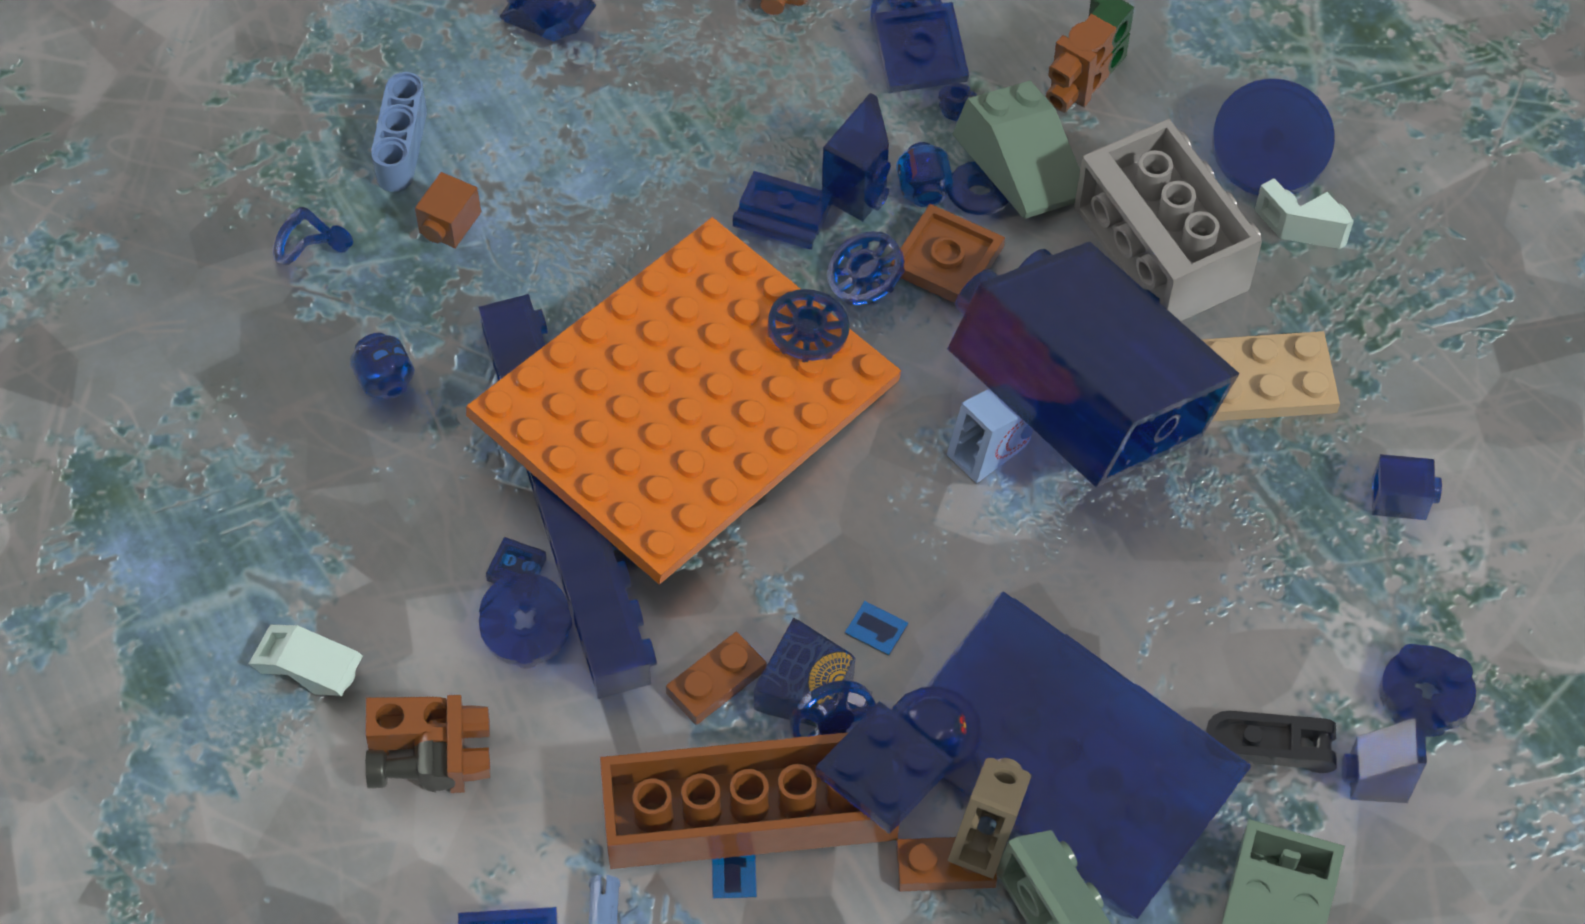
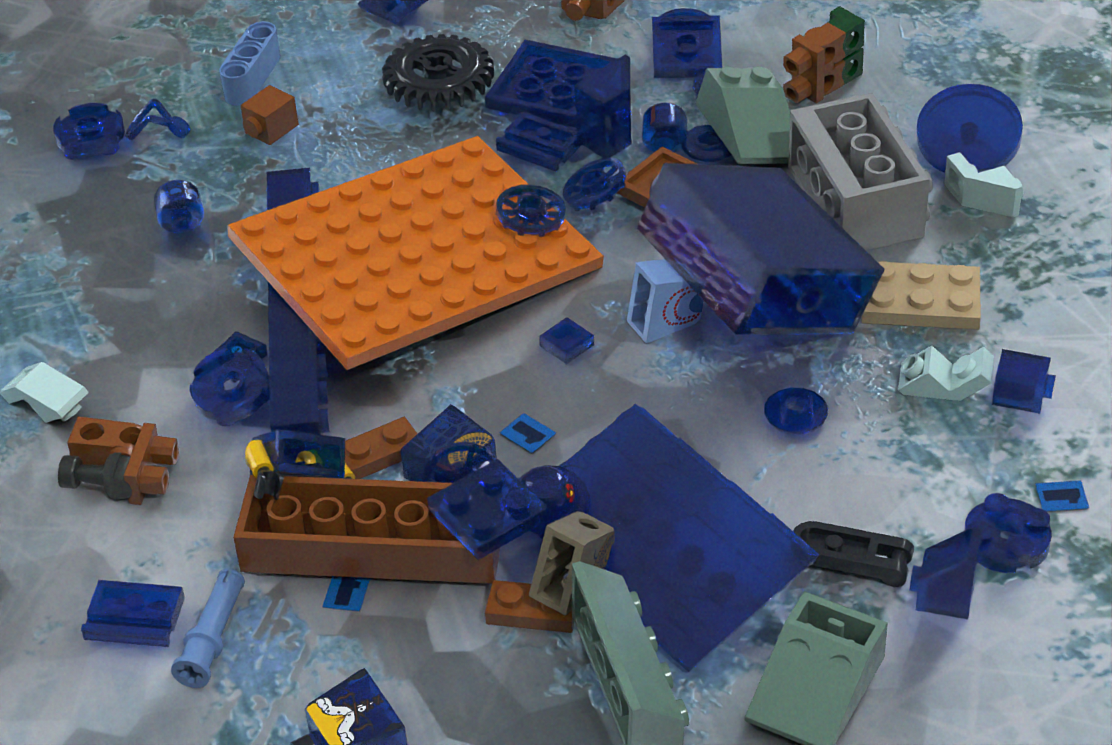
camera: 15 degrees right, 15 degrees down
none -> clear blue plate [53,103,125,159]
none -> clear blue torso [245,429,355,500]
none -> black gear [382,34,494,112]
none -> clear blue plate [485,39,620,129]
none -> clear blue tile [539,317,594,364]
none -> clear blue piece [764,387,828,435]
none -> light aqua slope [898,346,994,401]
none -> clear blue sticker [1035,480,1089,511]

